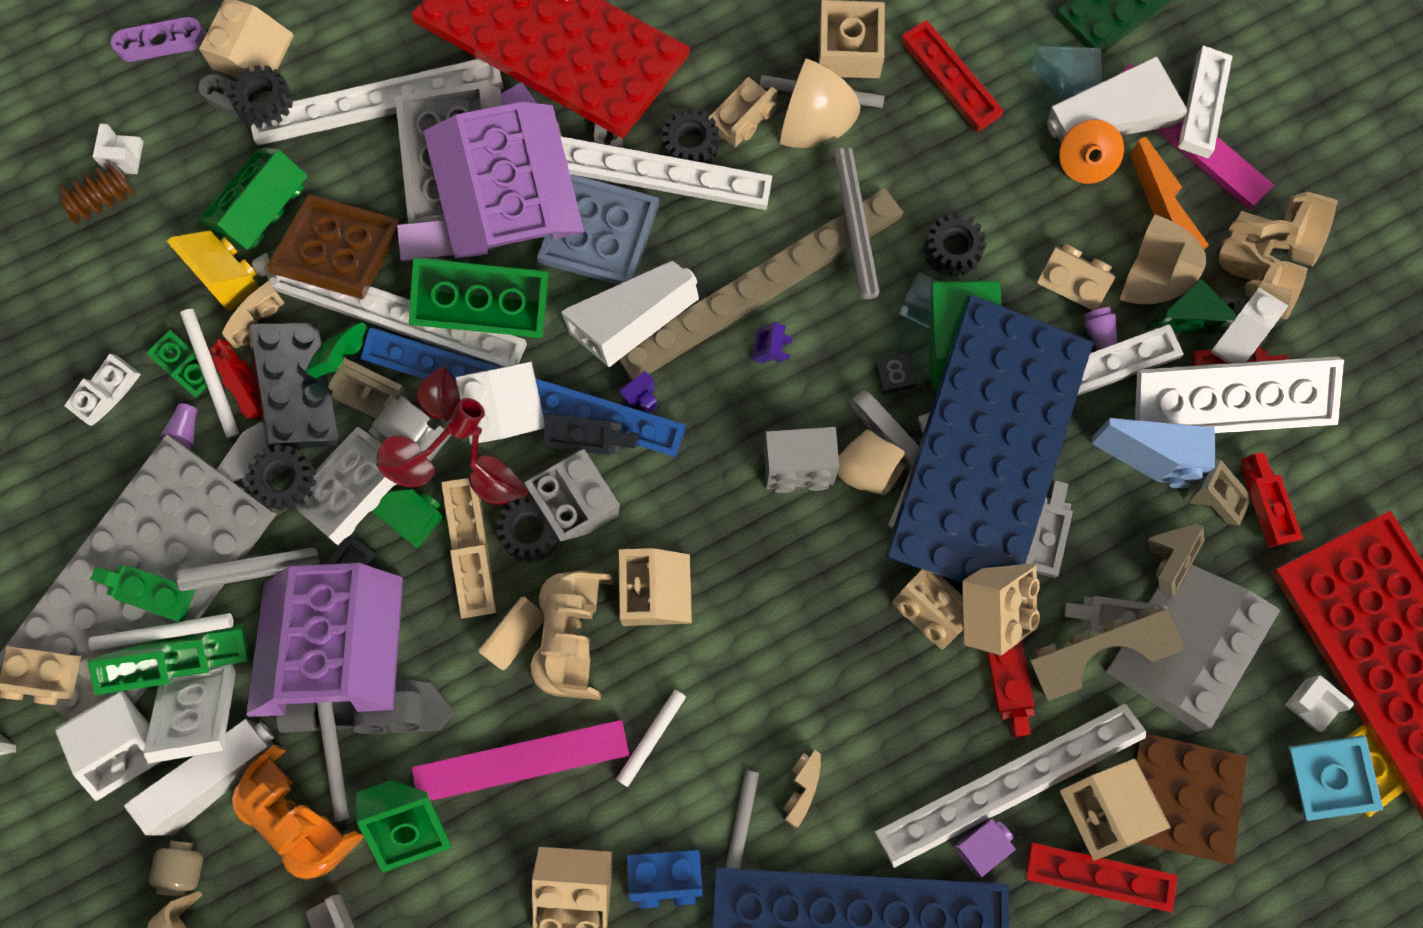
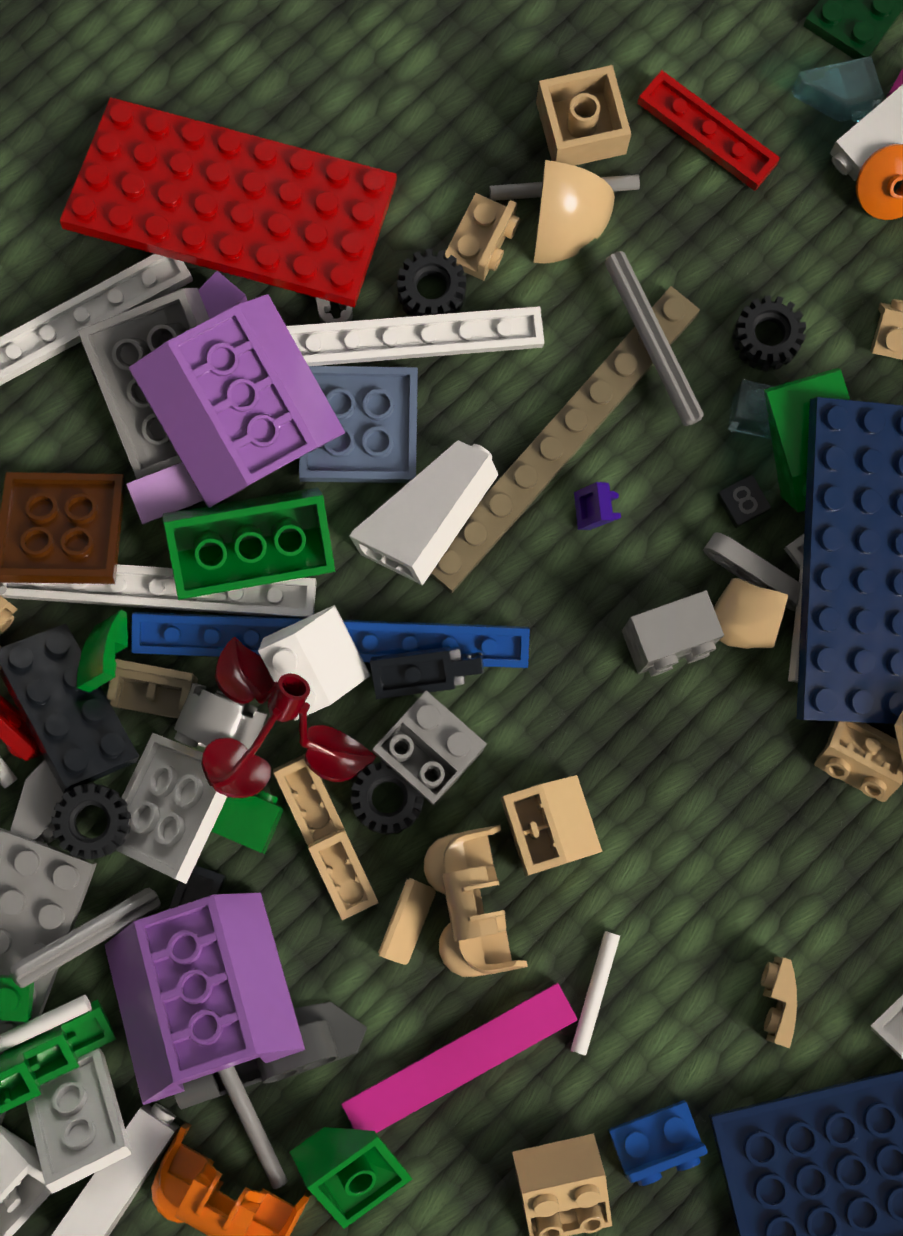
camera: 20 degrees left, 5 degrees up
dark purple tile [619,371,658,413] -> none
light grey bar [725,770,759,869] -> none

